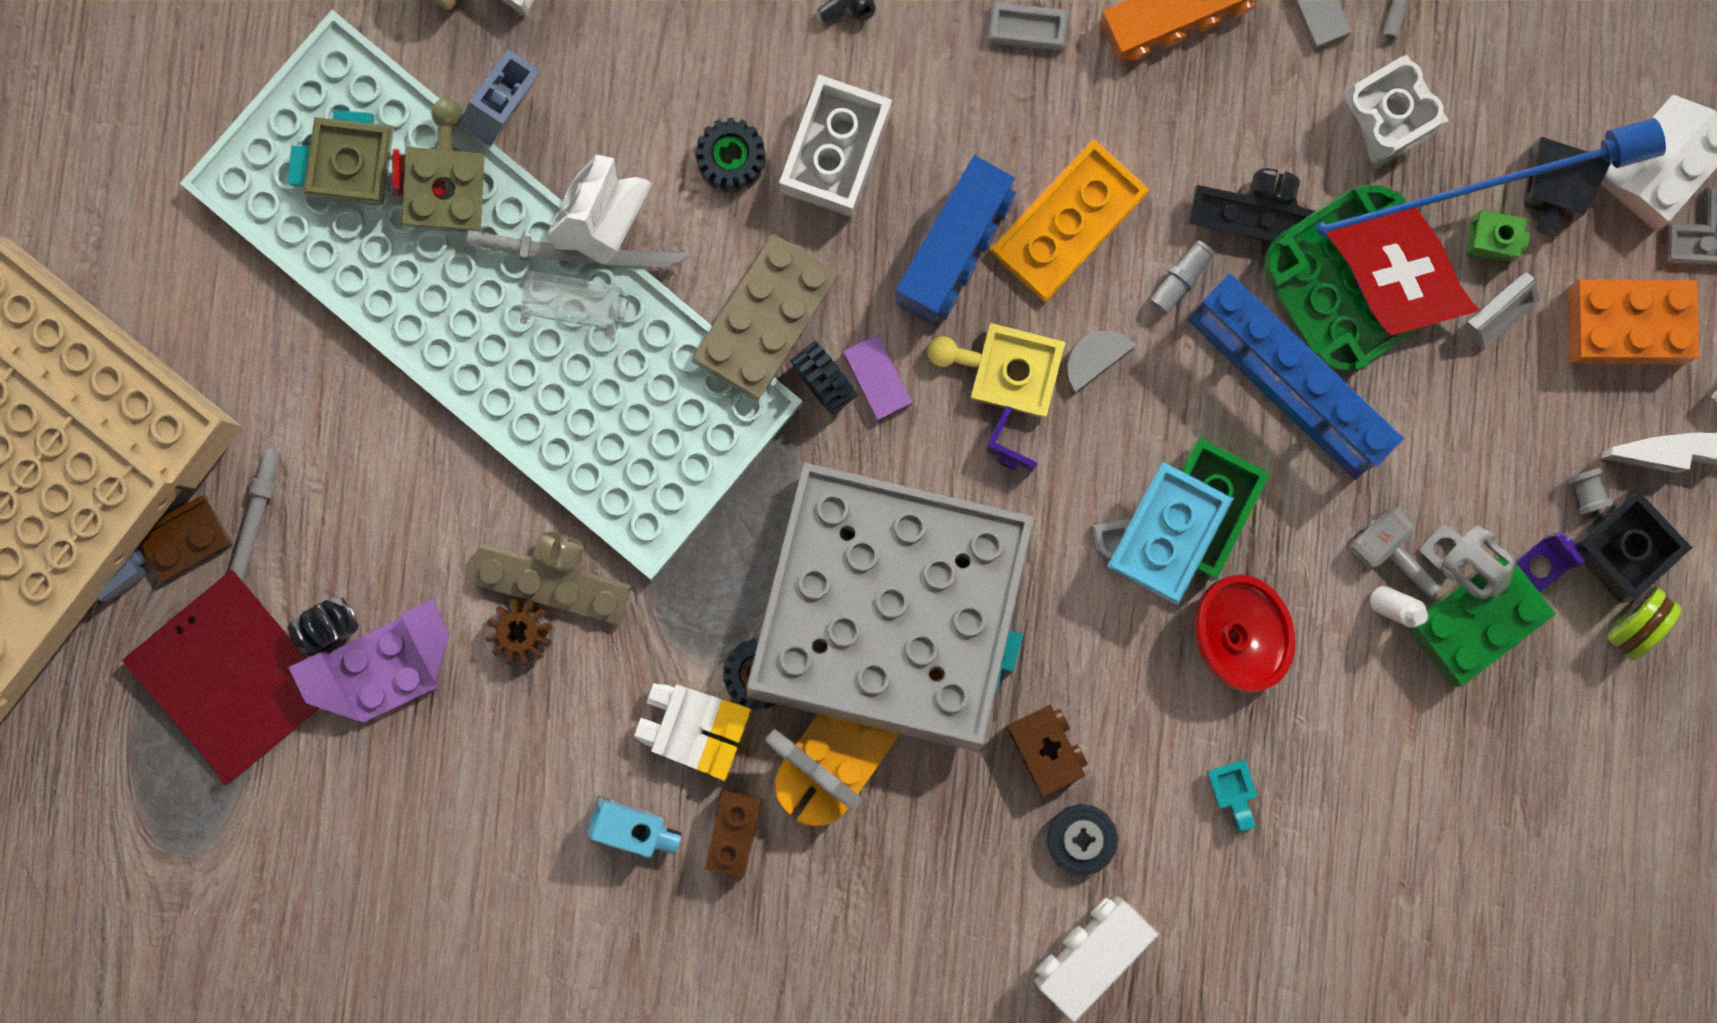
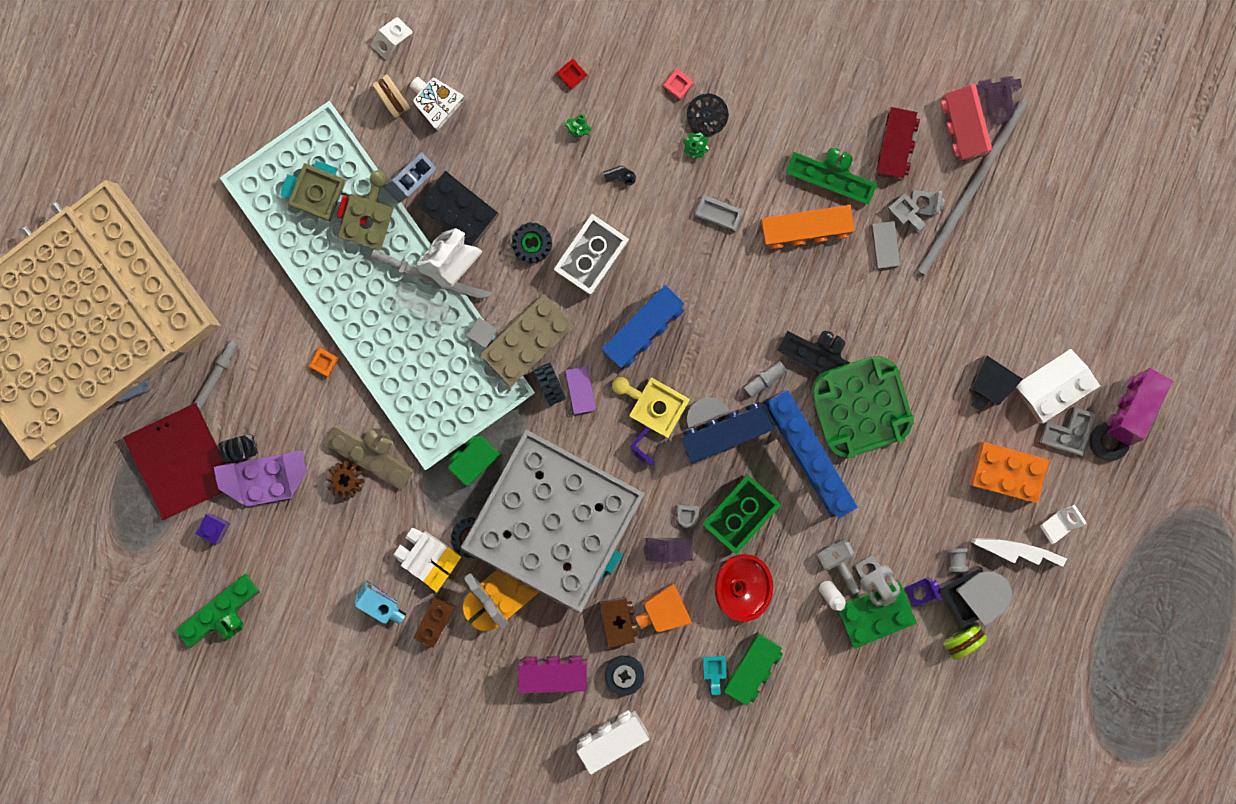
camera: 15 degrees right, 5 degrees up
reddish brown plate [141,495,233,583] -> none
light orange tile [989,139,1150,304] -> none
medium azure tile [1106,462,1233,605] -> none
flag [1316,118,1666,336] -> none
white piece [1342,55,1449,168] -> none
bright green brick [1465,210,1530,264] -> none
light grey tile [1468,271,1540,350] -> none
none -> green plate [176,574,260,648]
none -> dark purple brick [196,513,230,545]
none -> orange tile [308,347,339,378]
none -> black brick [417,171,499,246]
none -> green brick [448,435,502,486]
none -> light grey tile [467,318,498,348]
none -> magenta brick [518,655,588,693]
none -> orange torso [635,582,692,633]
none -> clear purple pin [644,538,693,563]
none -> dark blue brick [680,402,775,463]
none -> green brick [723,632,783,706]
none -> light grey tile [957,571,1012,626]

